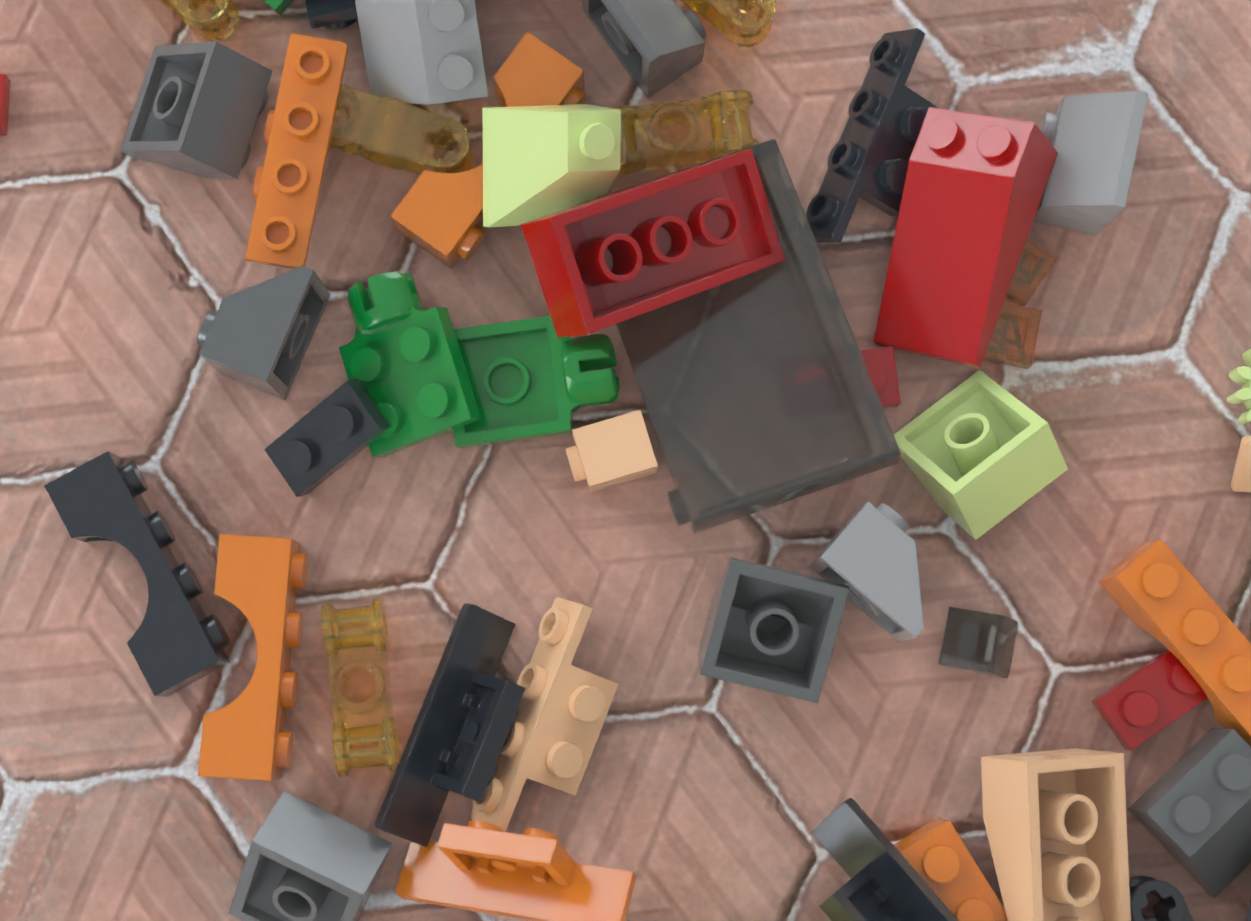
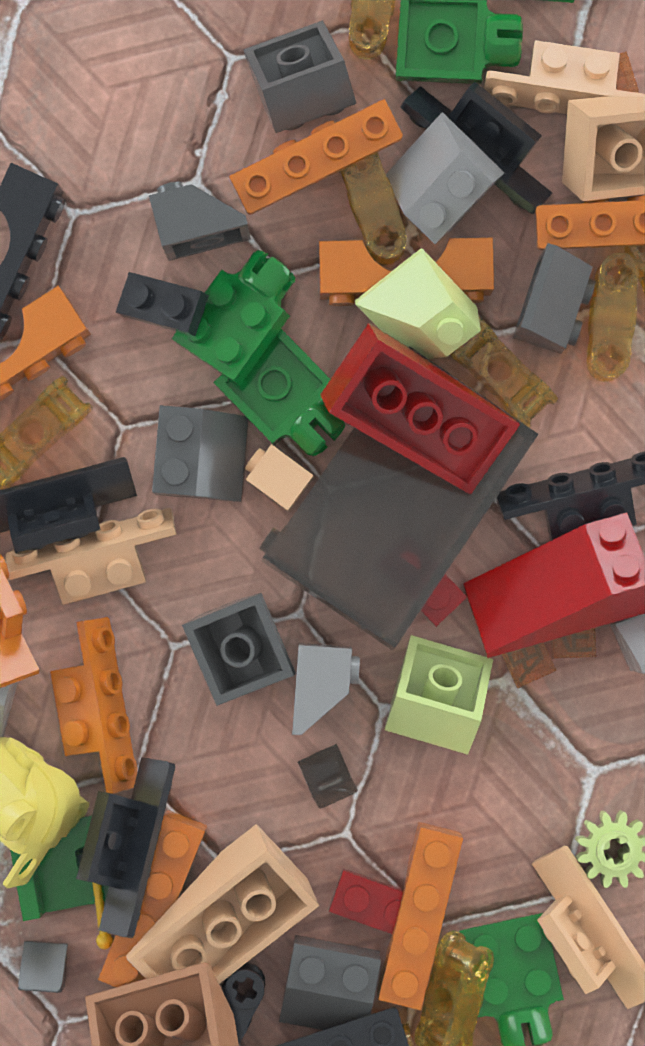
camera: 60 degrees right, 5 degrees up
none -> orange bracket [50,617,137,794]
none -> dark grey slope [152,405,249,502]

